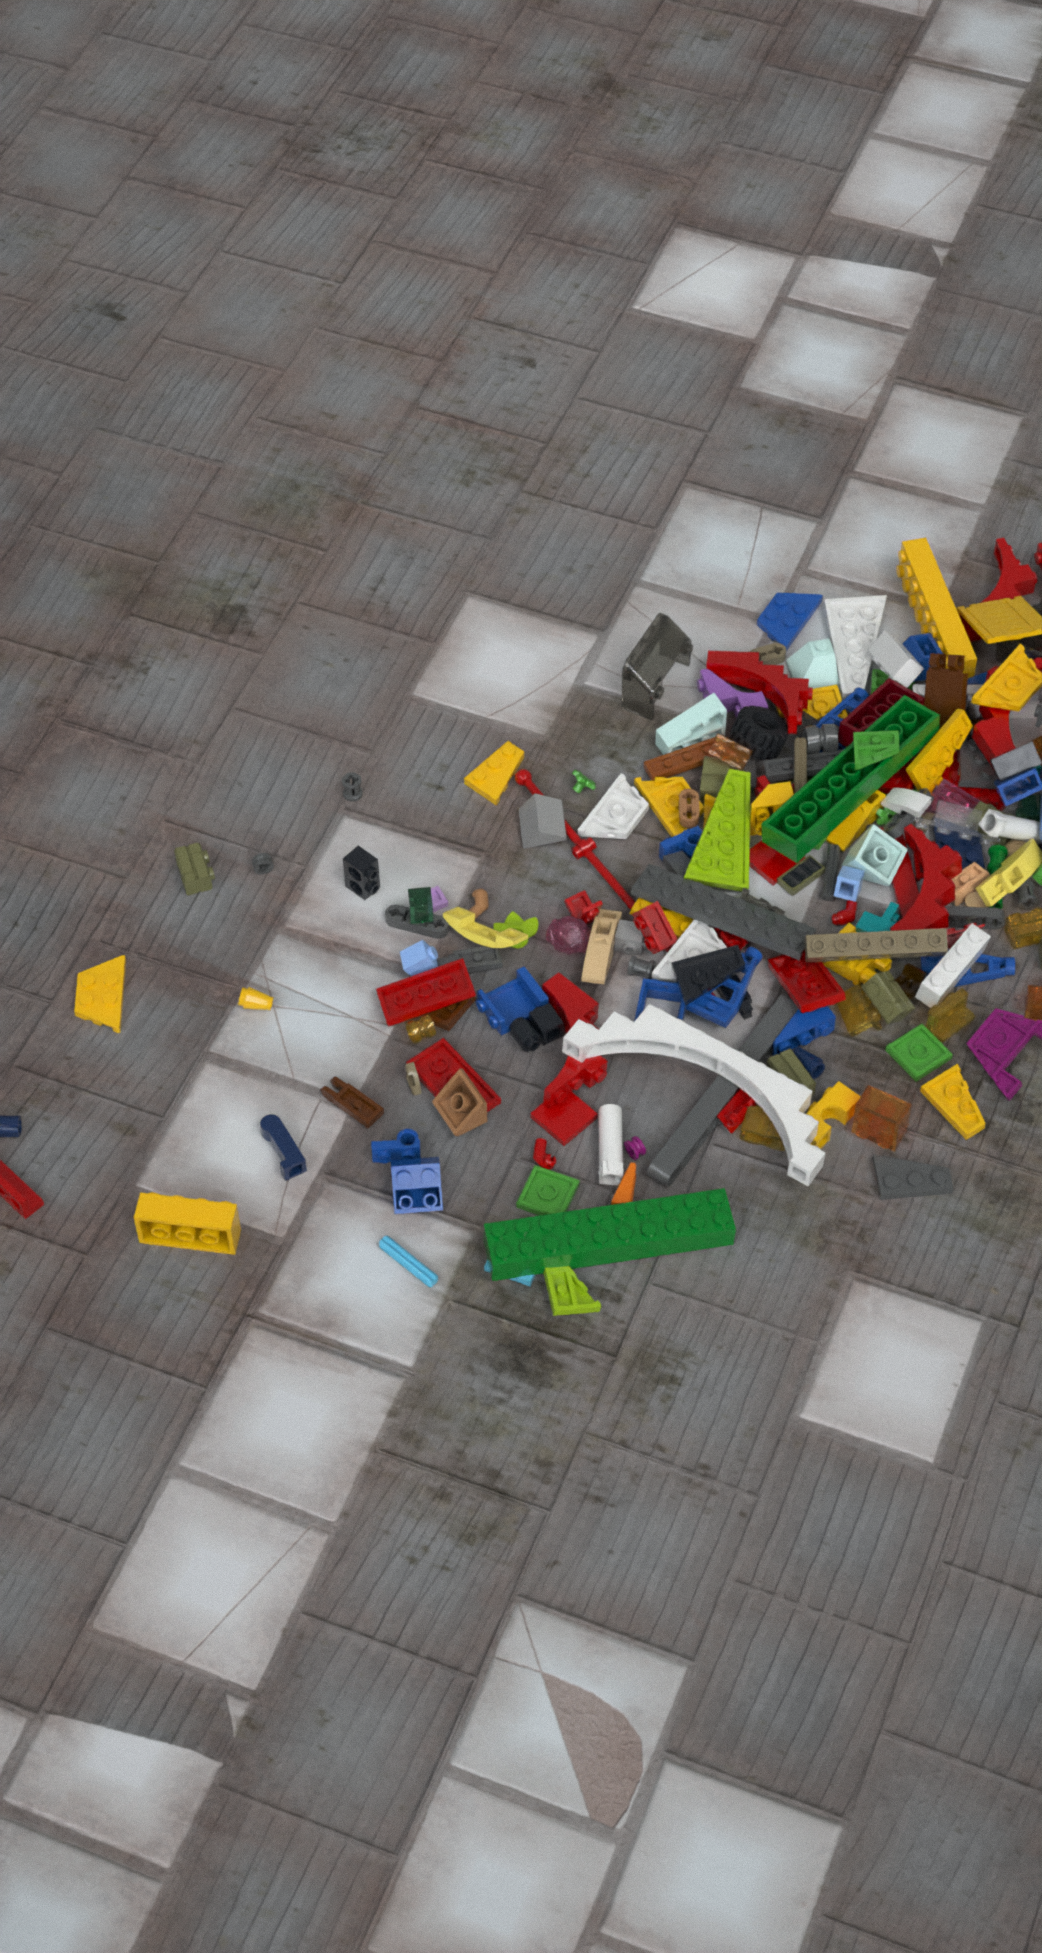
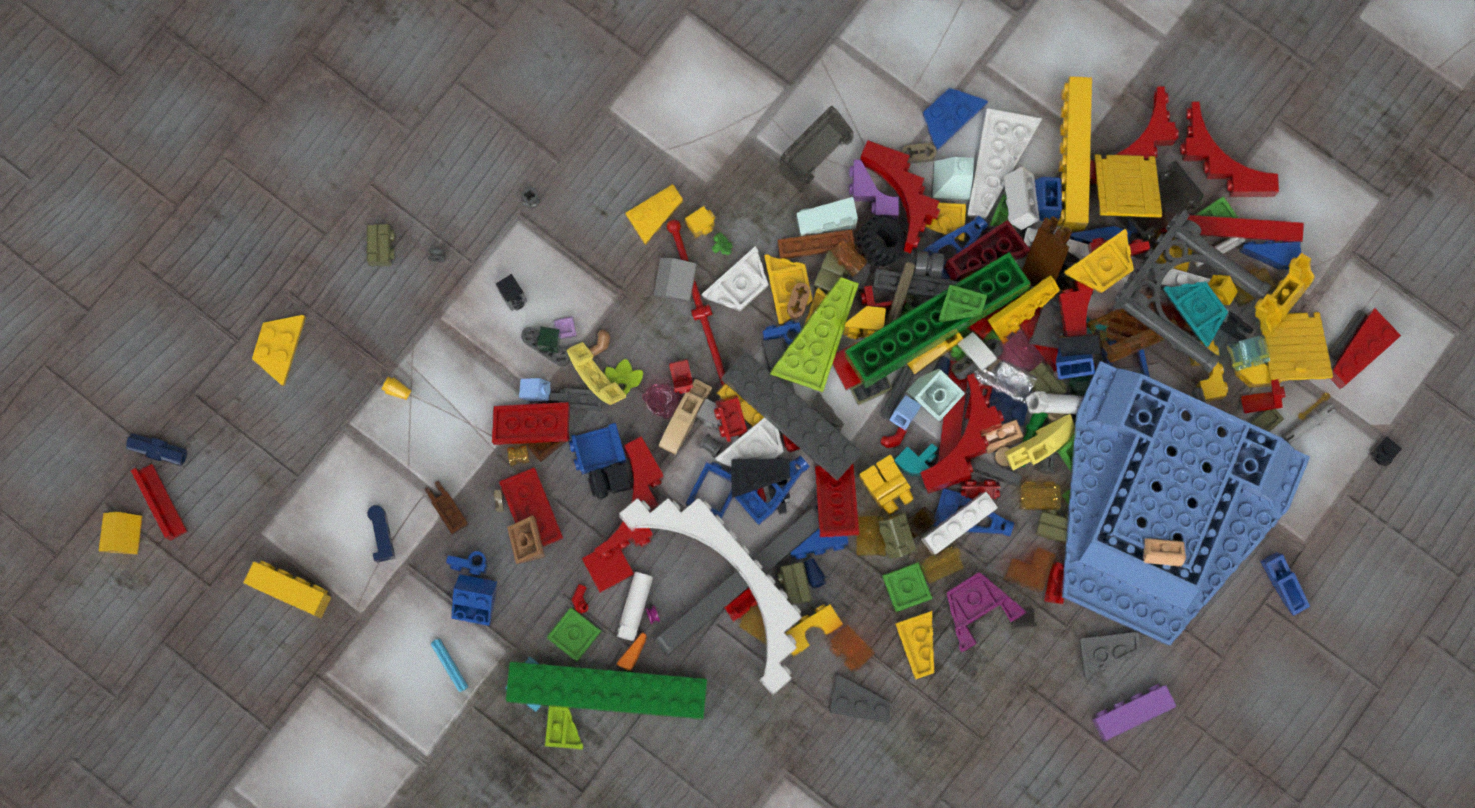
camera: 15 degrees right, 25 degrees up
dark tan brick [804,928,948,963] -> none
none -> yellow brick [685,206,715,238]

